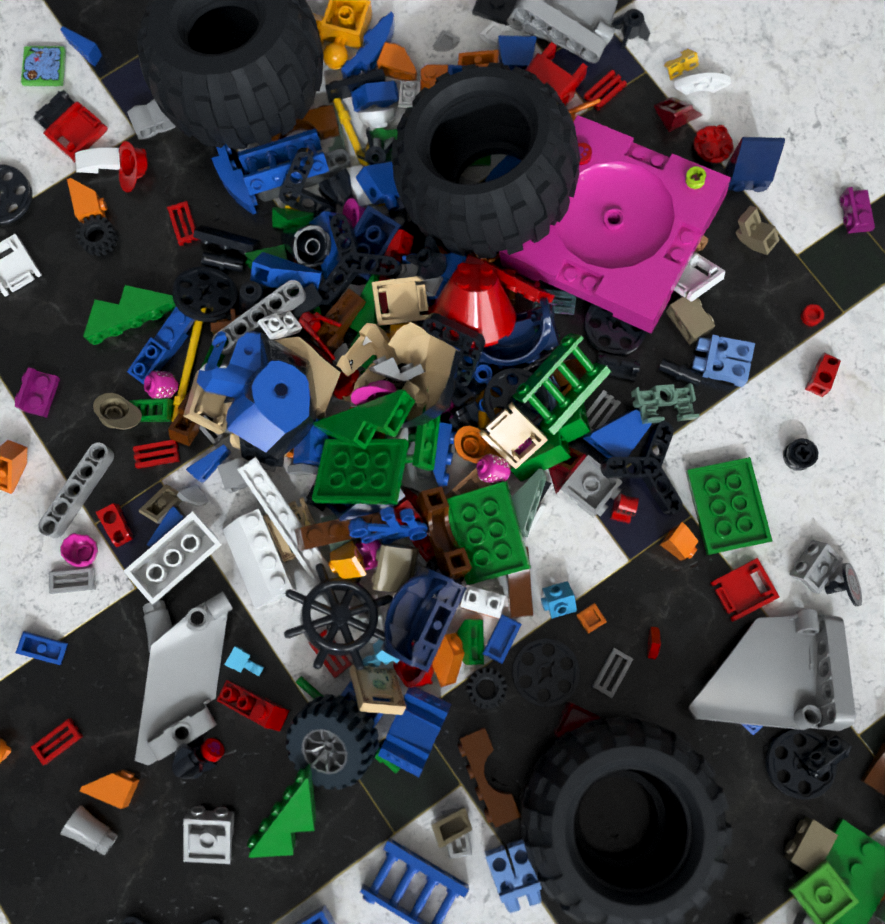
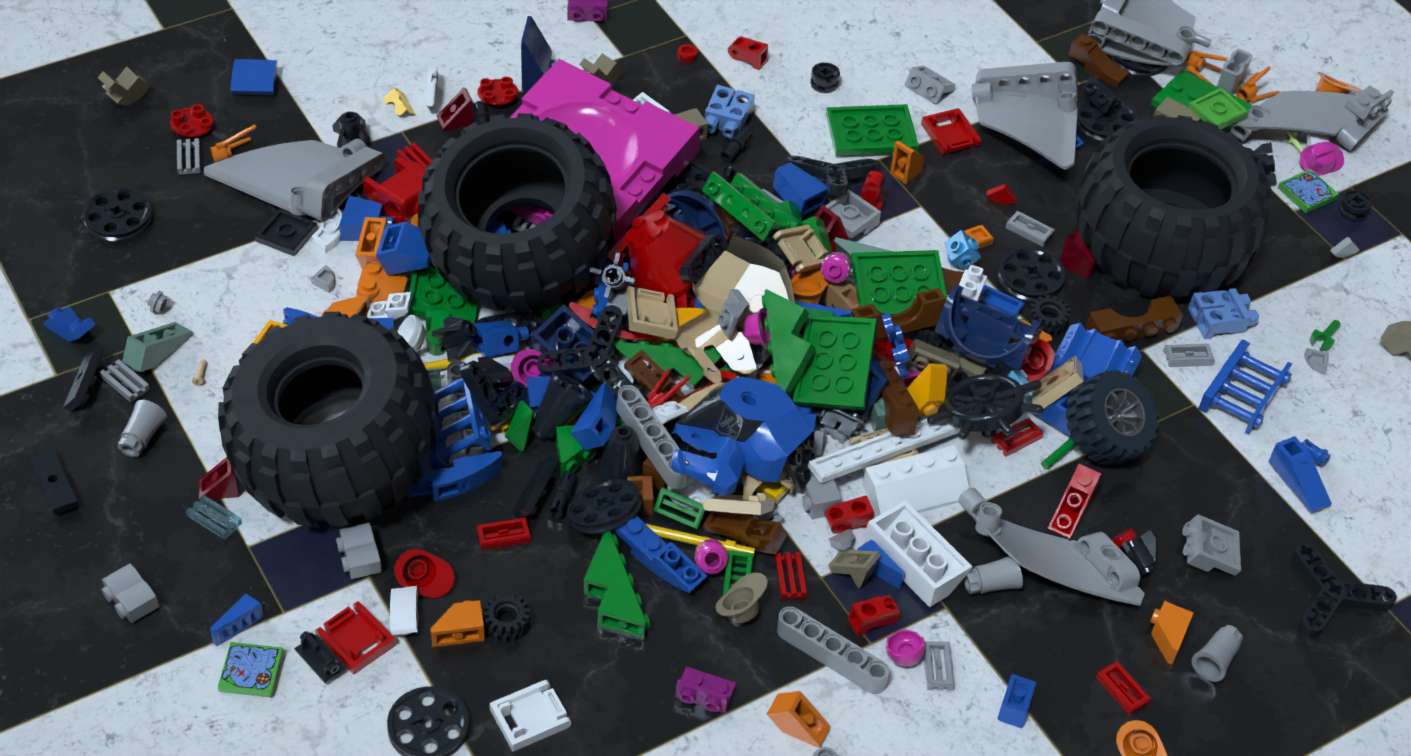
camera: 90 degrees left, 30 degrees down
blue slope [186,445,231,483] -> none
medium azure piece [224,646,264,676] -> none
green slope [247,764,316,858] -> none
dark tan slope [431,807,473,848] -> none
sand green piece [631,383,700,424] -> none
lime bush [685,166,706,189] -> none
shield [825,563,862,607] -> none
none -> black pin [473,101,490,126]
none -> red leg [824,495,874,534]

